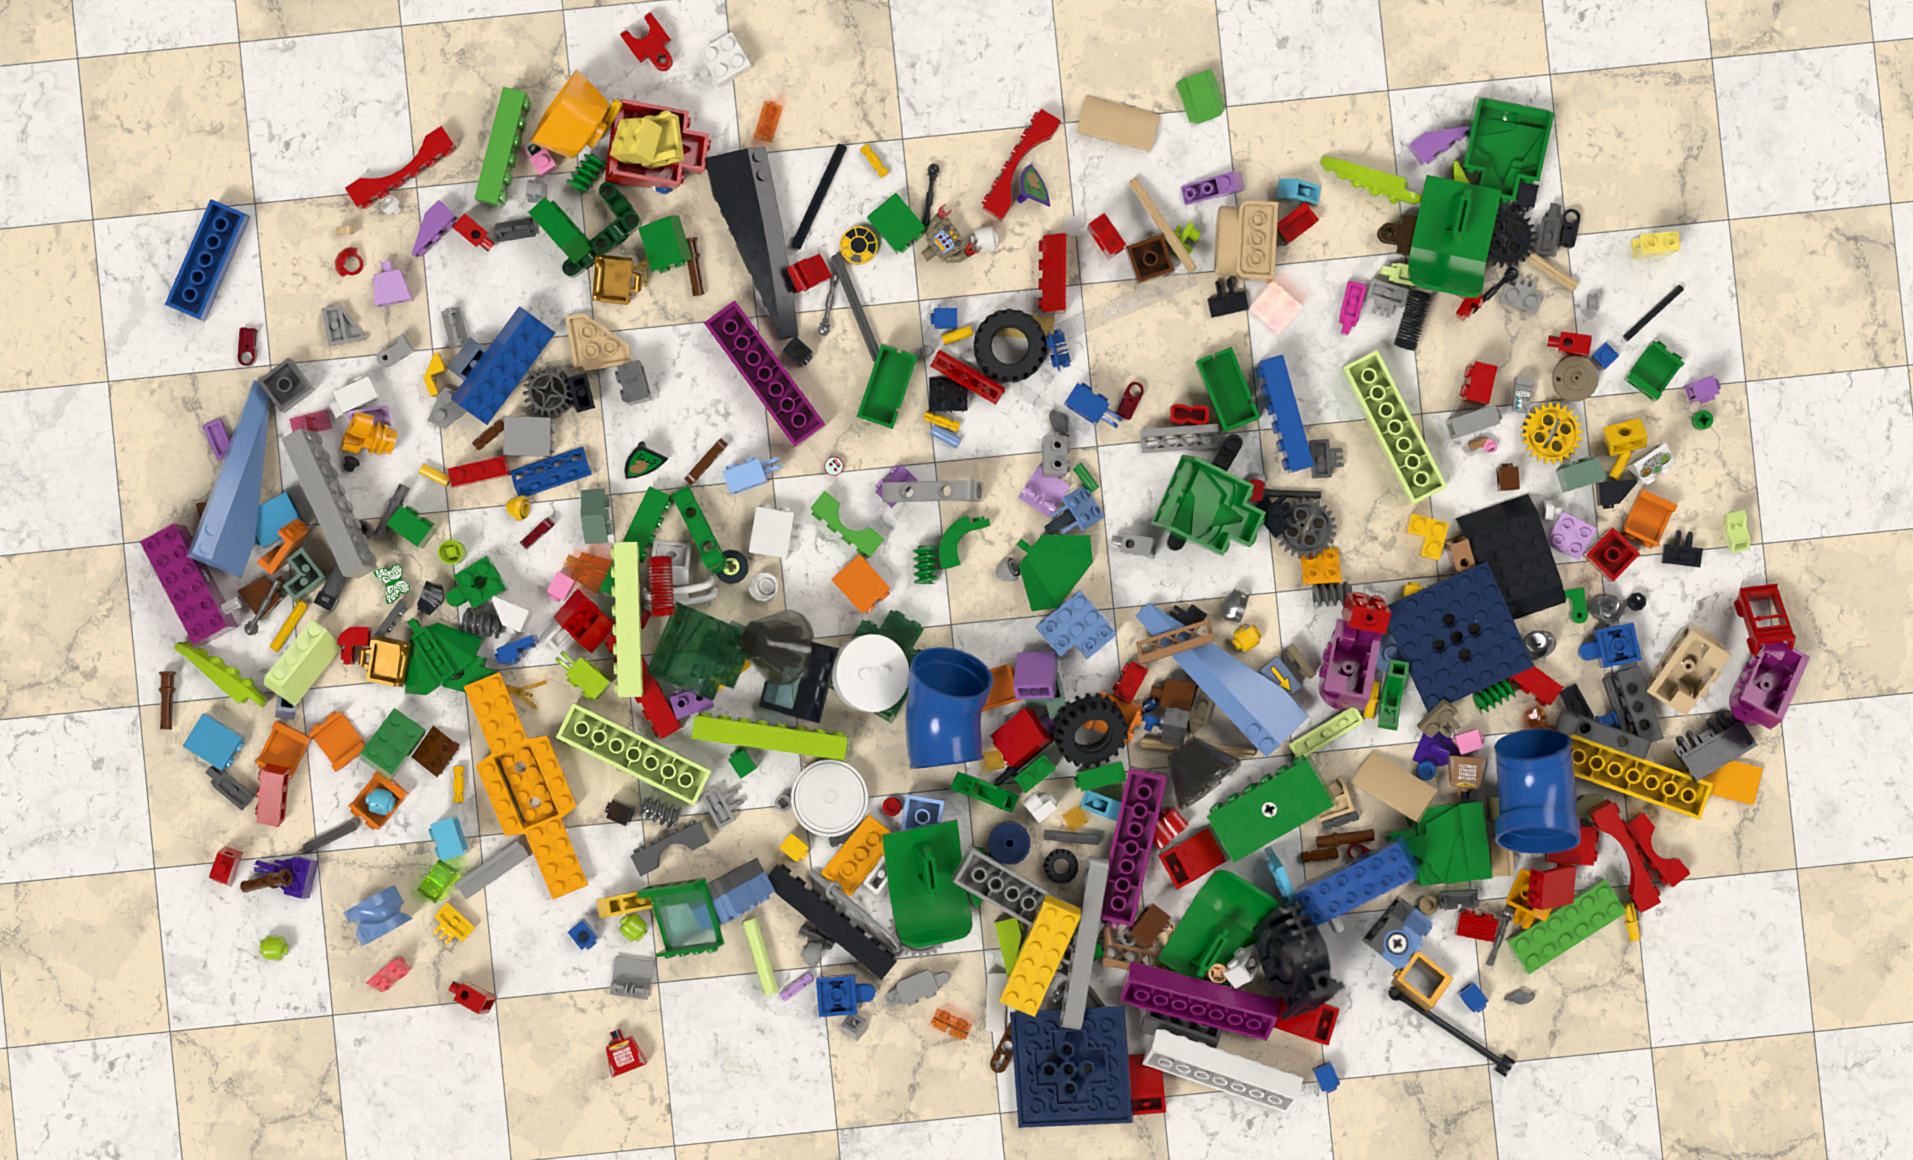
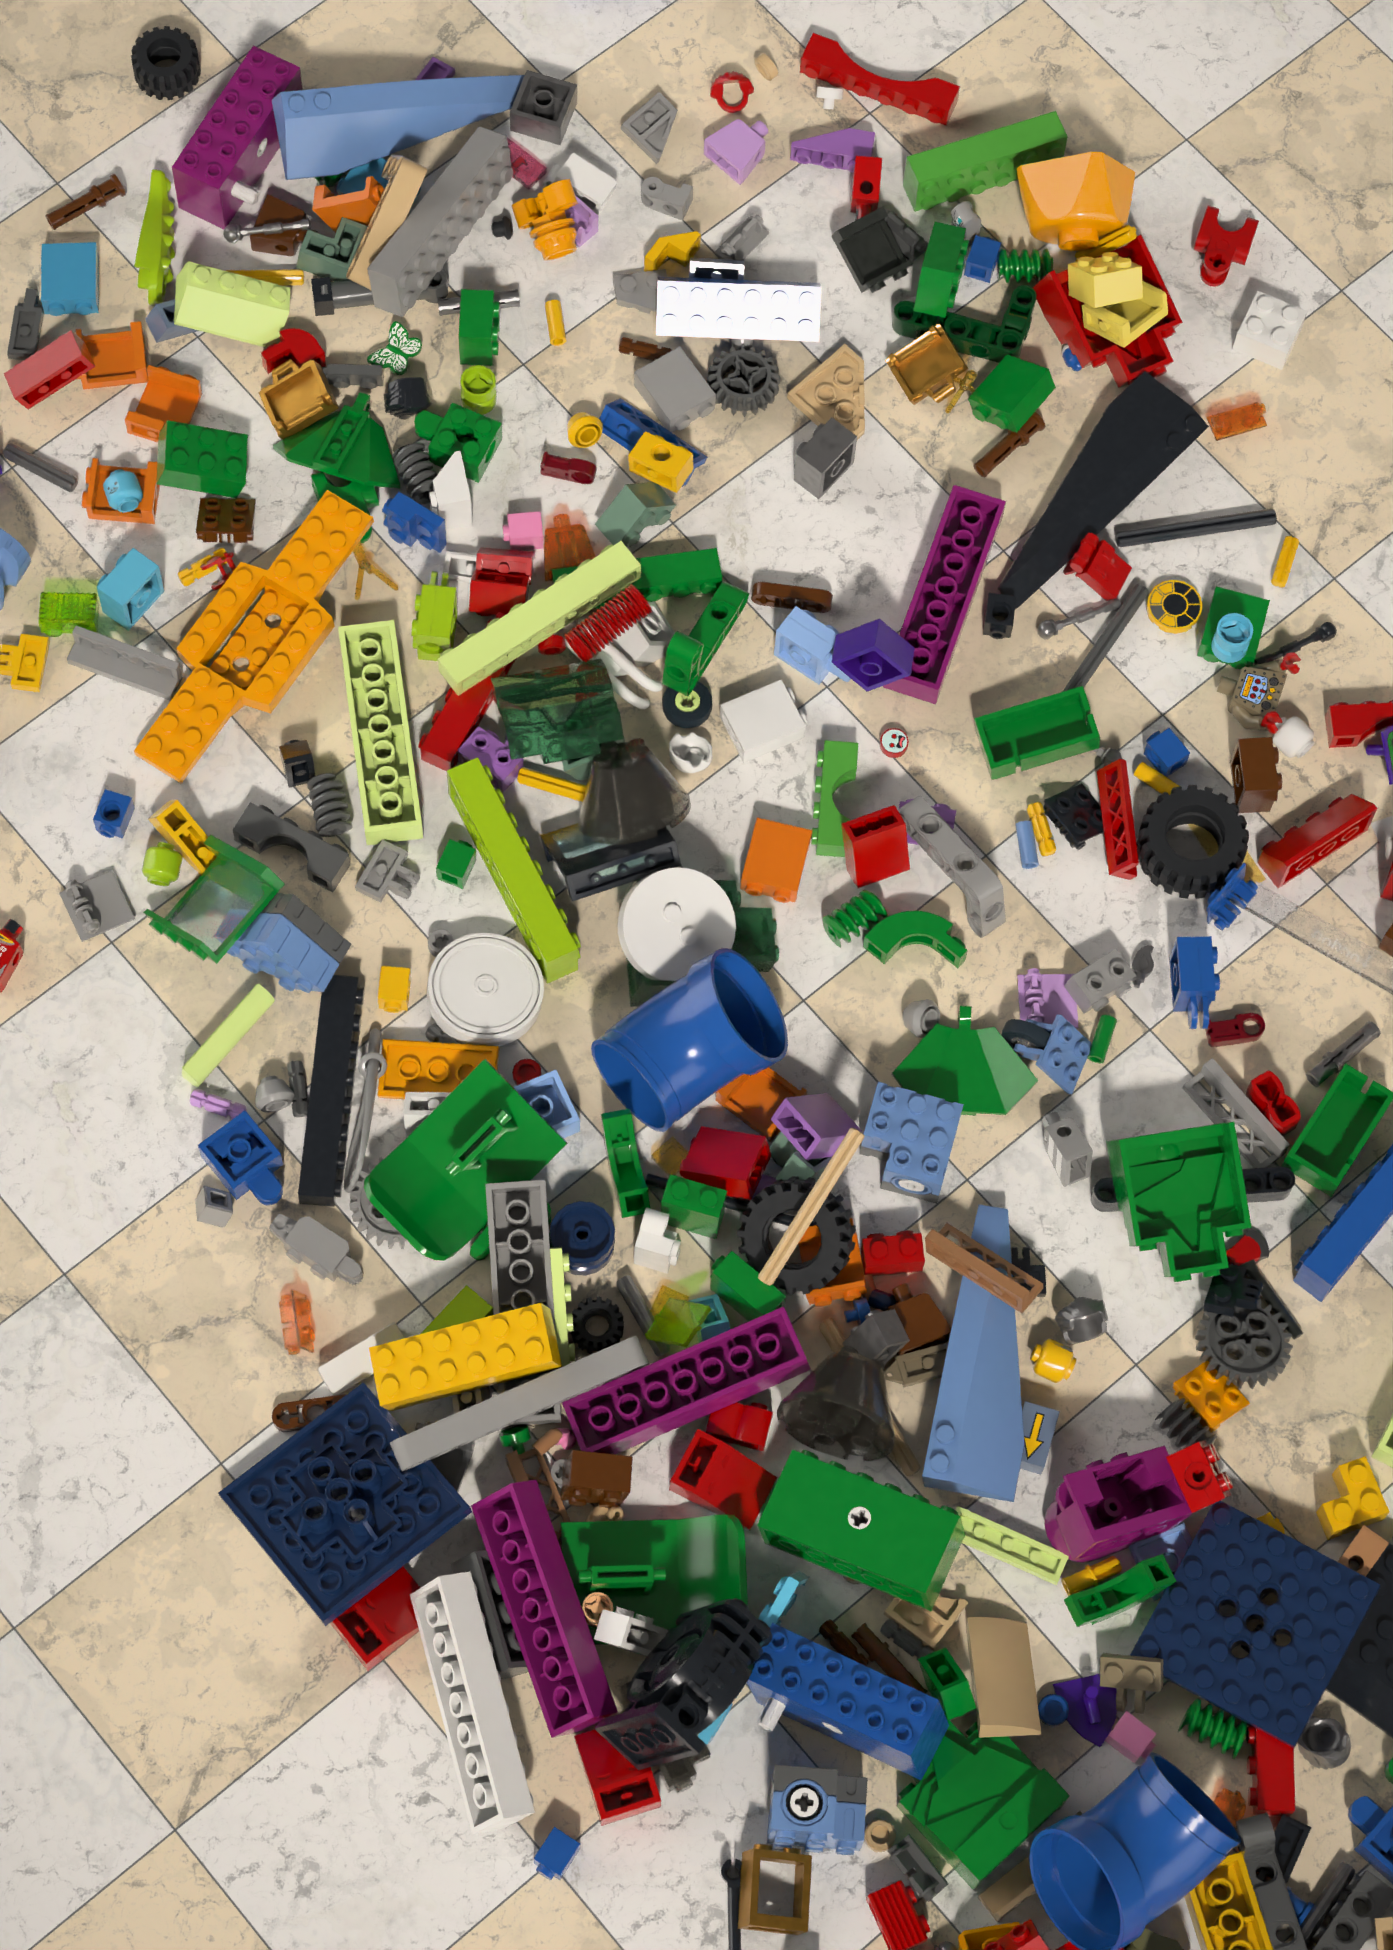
camera: 50 degrees right, 20 degrees down
dark red piece [237,327,259,367] -> none
red brick [447,456,511,488] -> none
bright pink slope [522,140,559,178] -> none
black brick [564,366,595,413] -> none
shield [624,441,669,479] -> none
dark tan plate [1285,644,1317,679] -> none
dark grey hinge [1309,439,1344,479] -> none
medium nougat torso [1447,755,1487,799] -> none
none -> black tyre [131,26,200,100]
none -> red piece [200,552,236,591]
none -> tan beam [346,155,427,290]
none -> yellowish green plate [550,1247,576,1369]
none -> yellow brick [628,431,694,493]
none -> clear neon green piece [645,1298,712,1348]
none -> tan axle [758,1128,864,1285]
none -> pearl dark grey panel [831,206,913,293]
none -> dark purple brick [831,618,915,692]
none -> red brick [841,805,910,888]
none -> green brick [918,1647,976,1721]
none -> blue brick [964,235,1001,283]
none -> medium azure wheel [1211,613,1253,663]
none -> reddish brown brick [1230,737,1282,813]
none -> flat silver pin [1306,1021,1381,1087]

